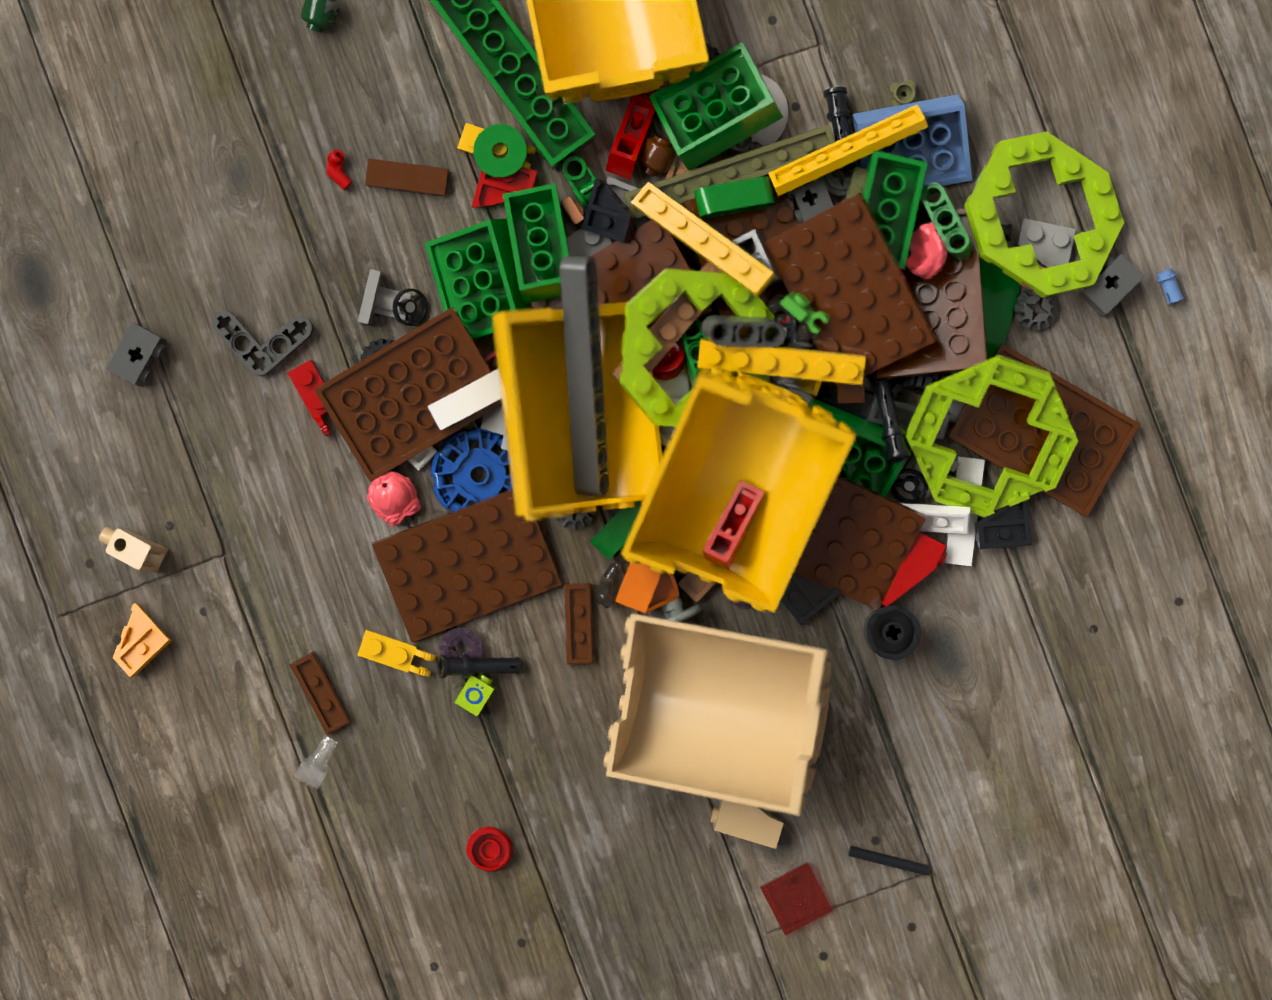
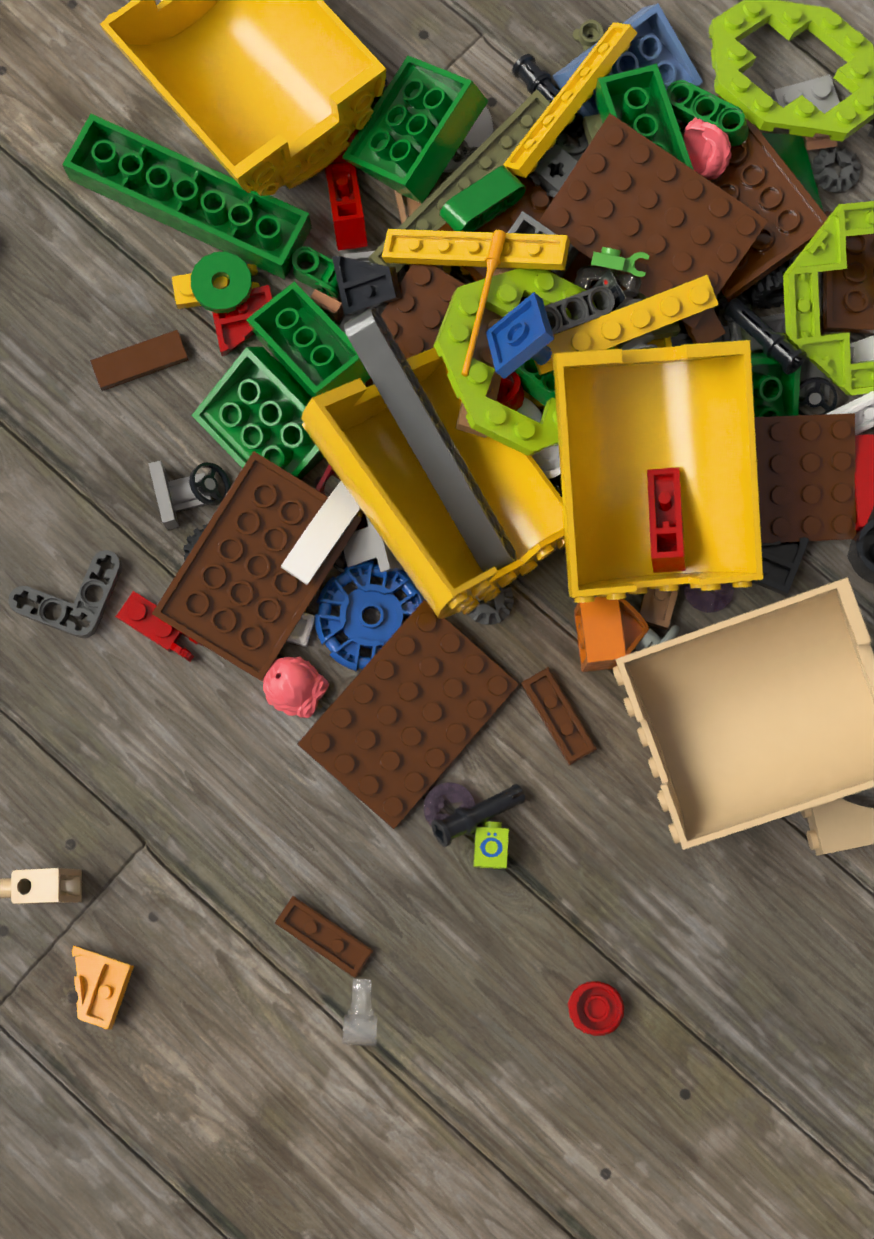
camera: 30 degrees left, 10 degrees down
red arm [326,149,353,191] -> none
yellow hinge [357,630,436,677] -> none
green beam [589,500,642,560] -> none
clear smoke arm [595,550,627,609] -> none
reddish brown head [638,134,677,176] -> none
none -> light orange piece [462,230,506,376]
none -> blue tile [486,292,554,379]

